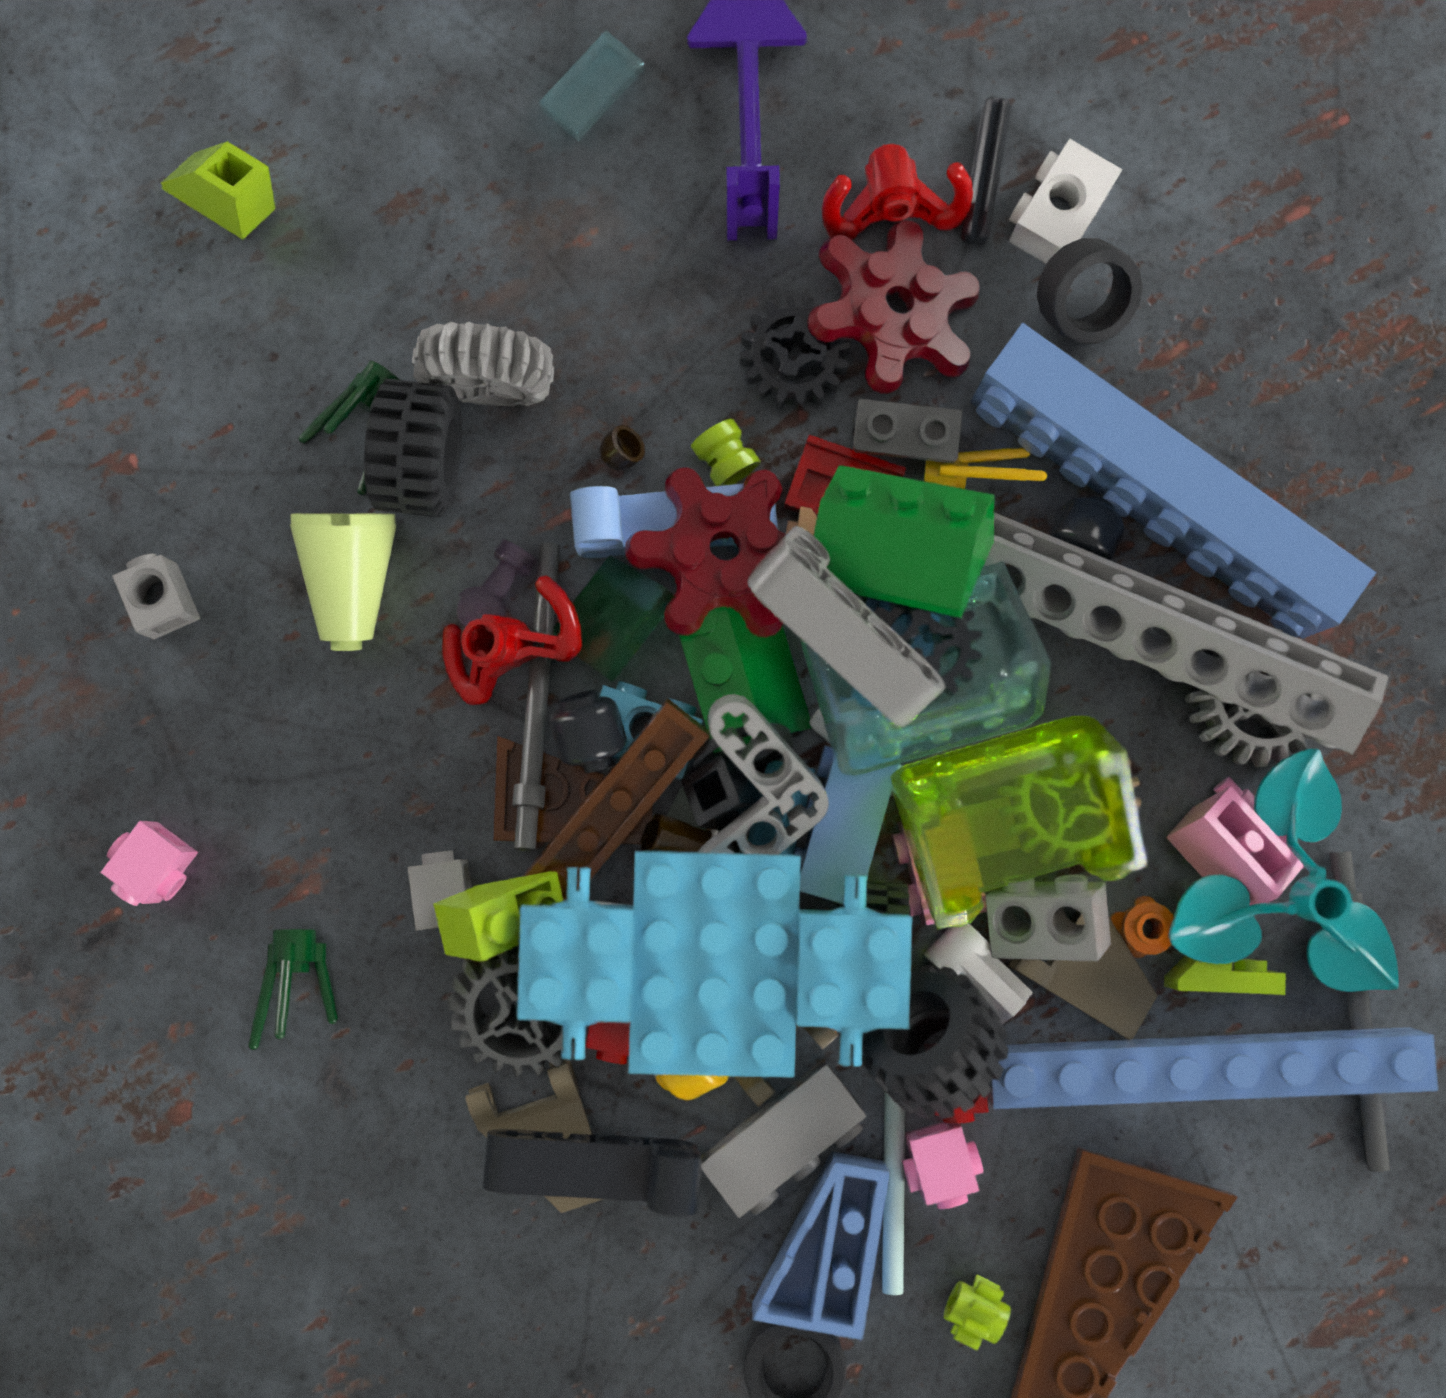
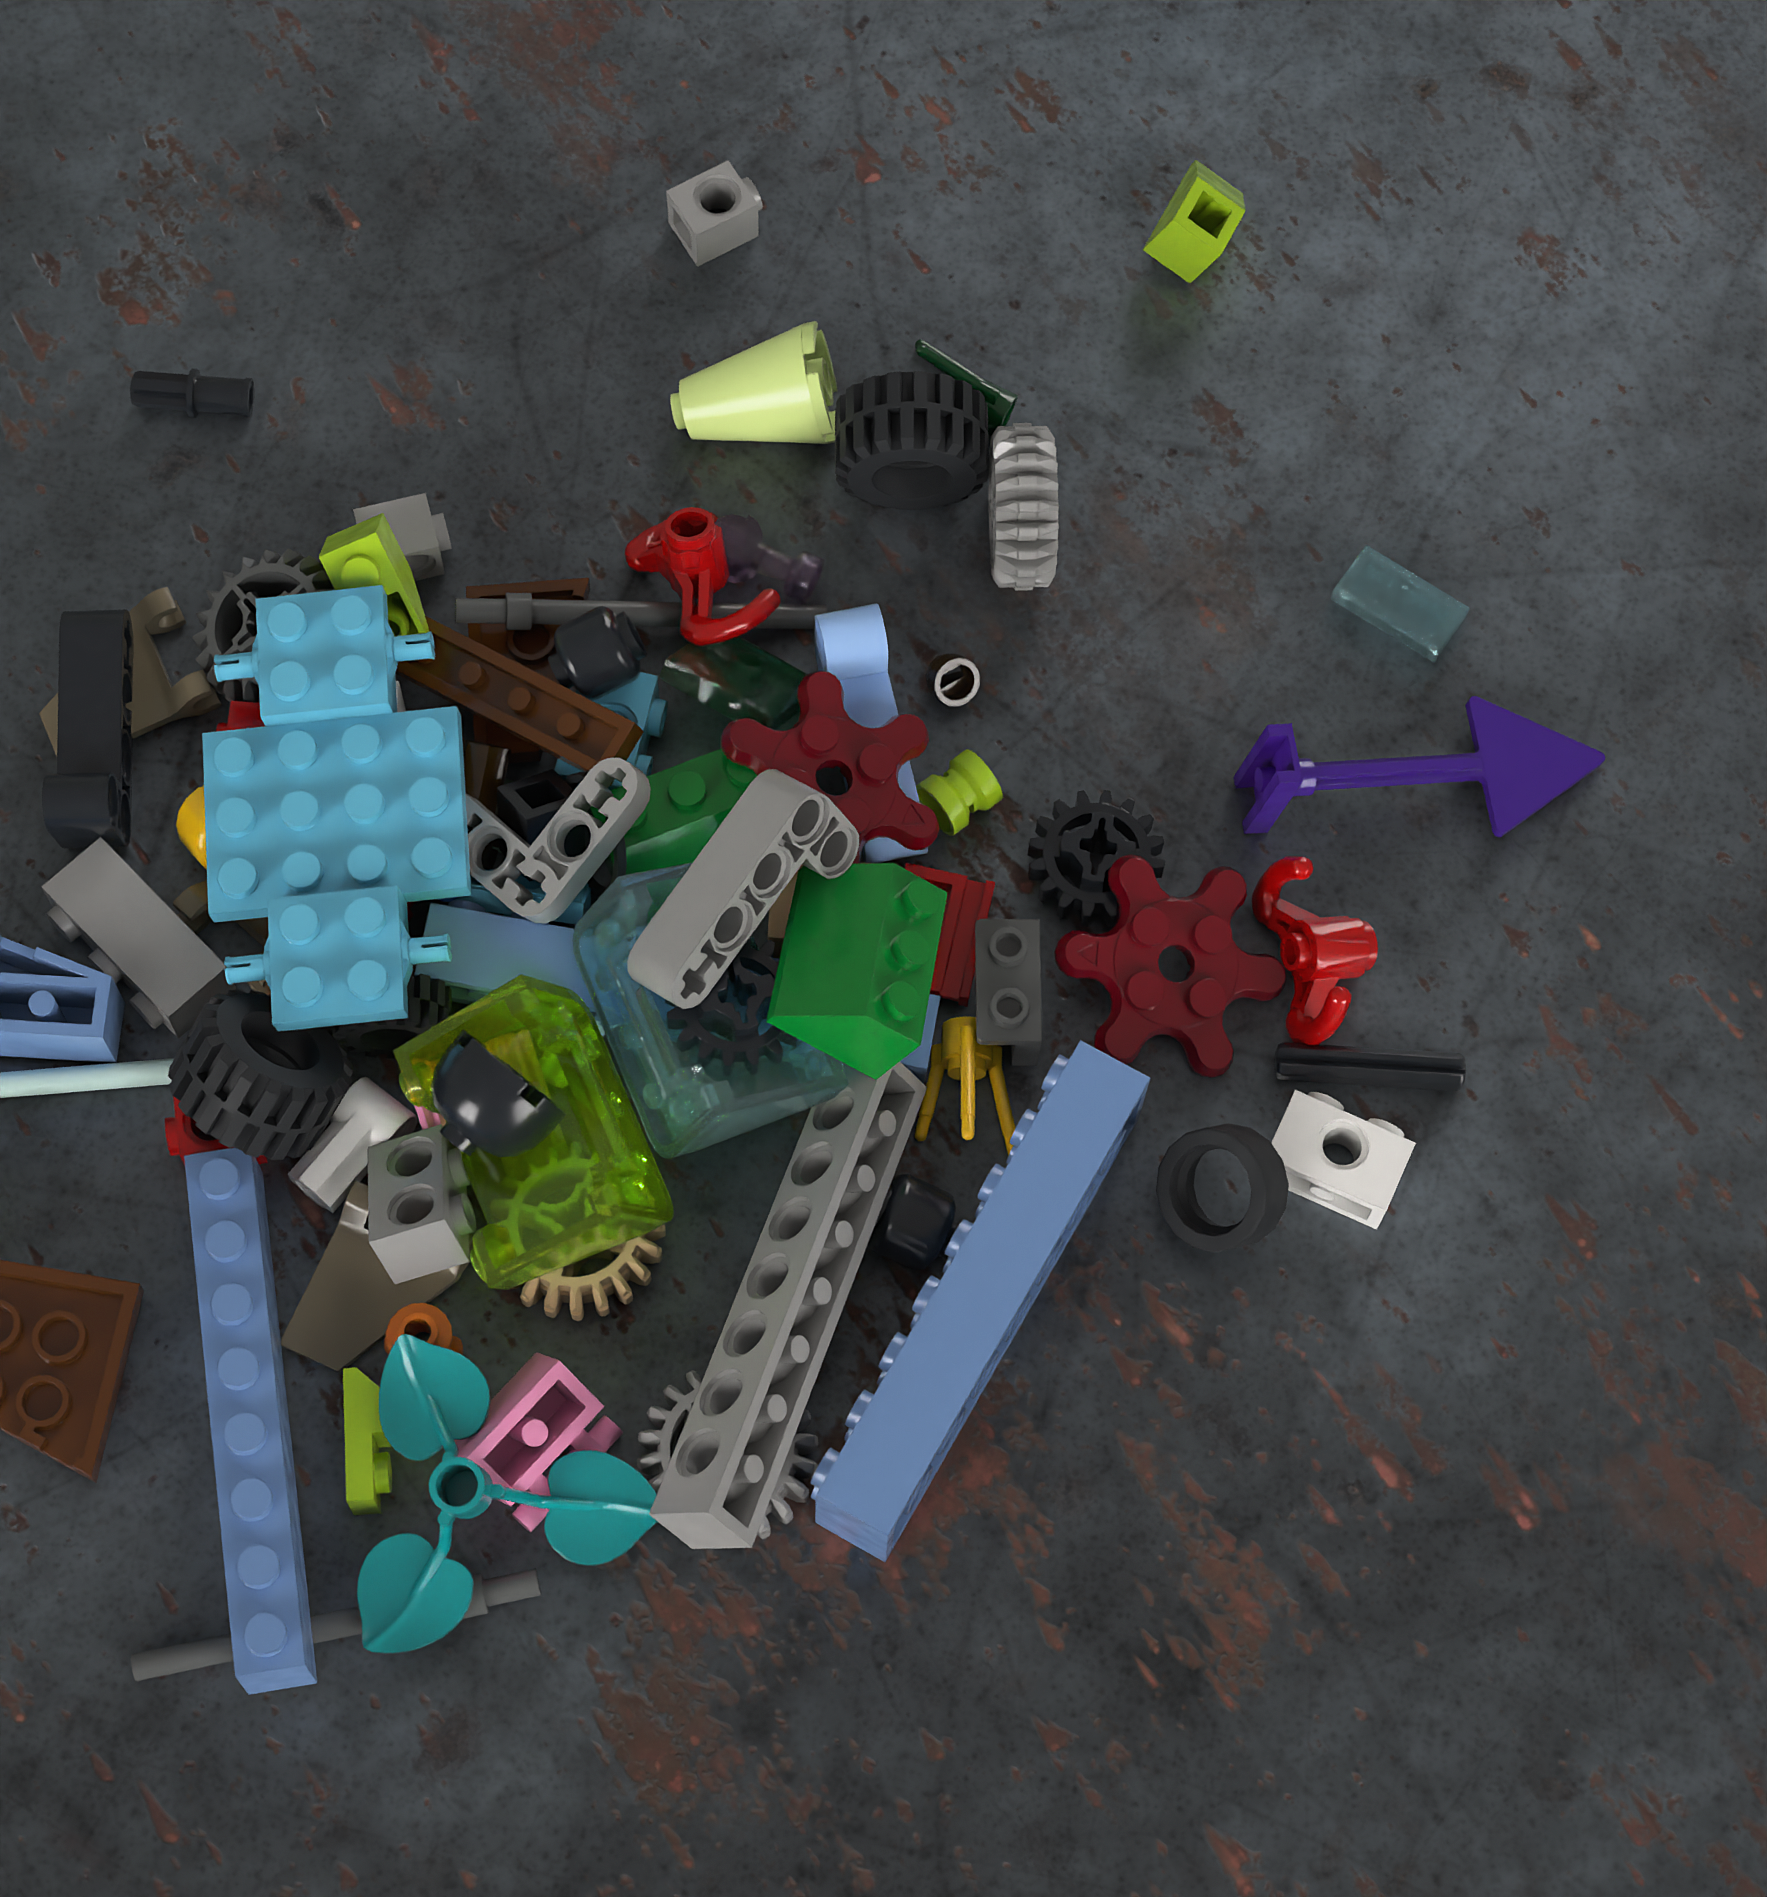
camera: 80 degrees right, 15 degrees down
bright pink brick [100,821,198,906] -> none
dark green plant [248,929,338,1050] -> none
bright pink brick [902,1122,983,1209] -> none
none -> black axle [130,369,254,418]
none -> black cylinder [431,1029,566,1157]

